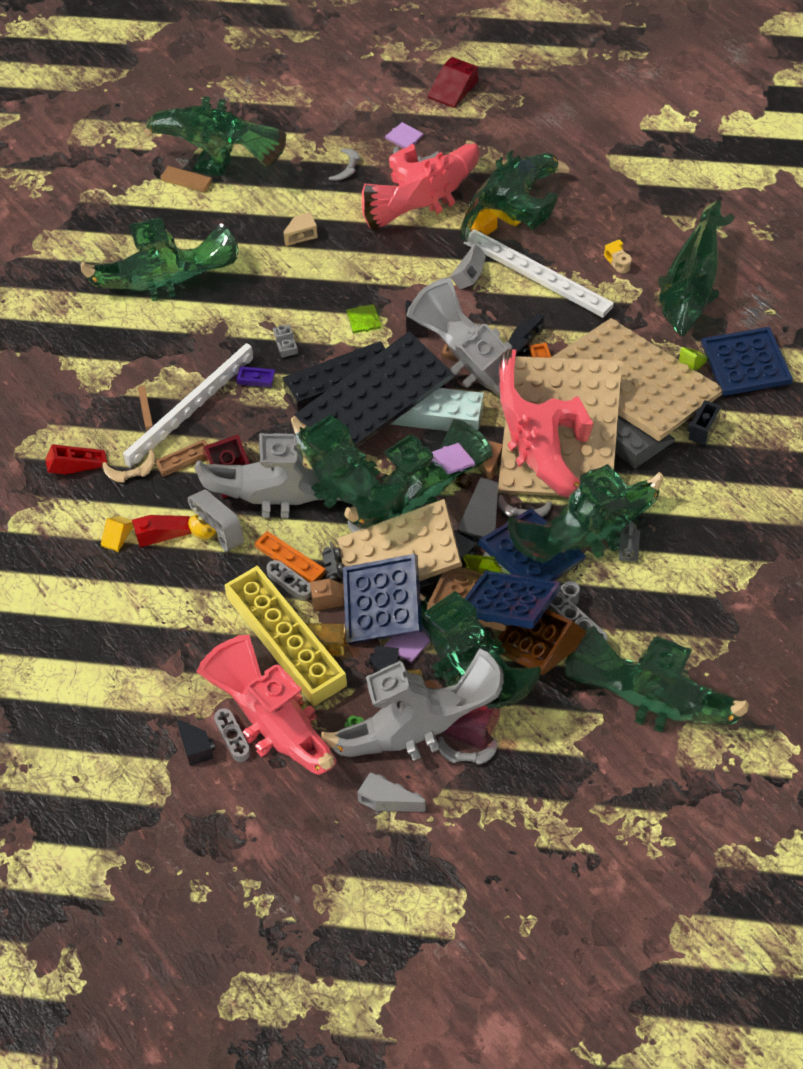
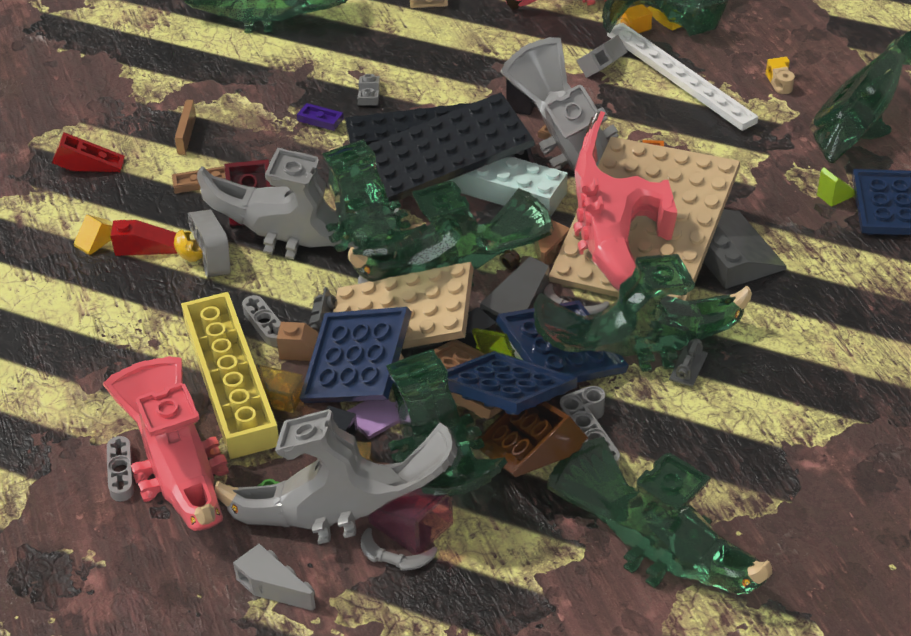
camera: 15 degrees right, 10 degrees down
tan piece [103,449,155,483] -> none
white plate [123,343,253,468] -> none
black slope [177,720,216,766] -> none
orange plate [254,531,326,583] -> none
clear neon green piece [346,304,381,334] -> none
lavender piece [431,443,475,474] -> none
black slope [508,313,544,357] -> none
tan plate [551,318,722,441] -> none
black brick [687,400,722,446] -> none

